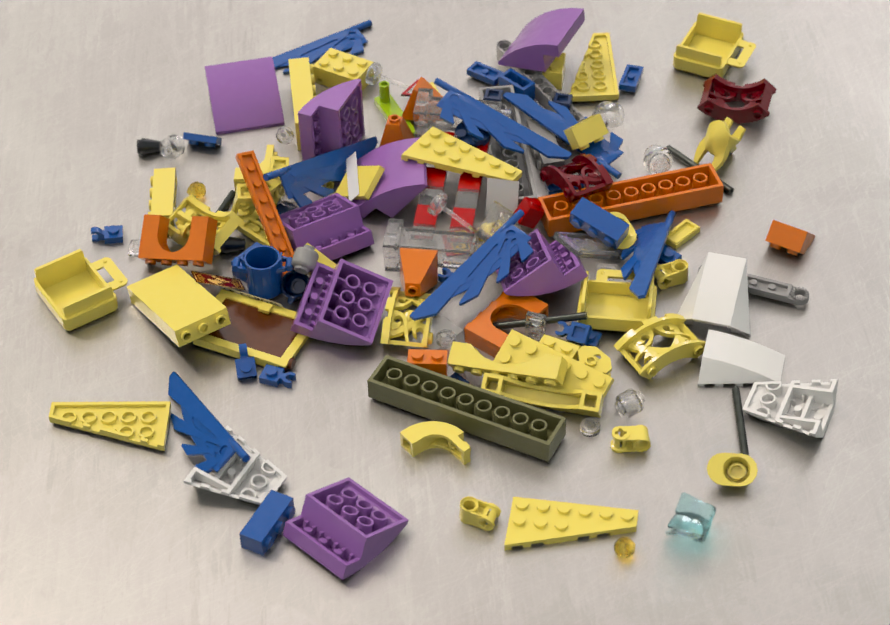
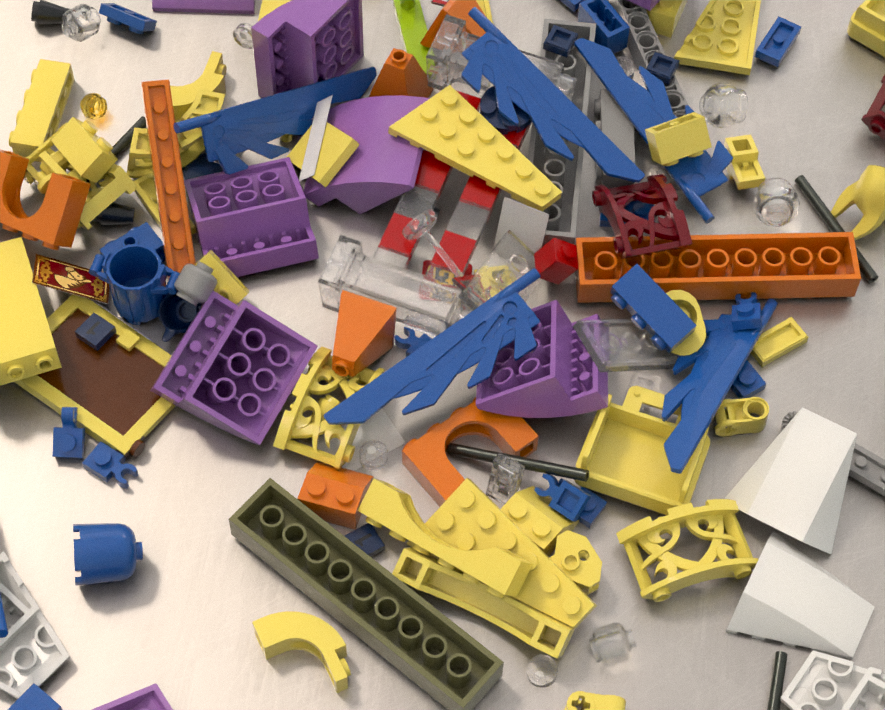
camera: 10 degrees right, 15 degrees up
none -> light yellow brick [51,117,118,183]
none -> blue cylinder [73,523,143,586]
none -> dark blue tile [75,313,117,351]
none -> light yellow brick [724,134,765,190]
none -> blue plate [732,292,762,331]

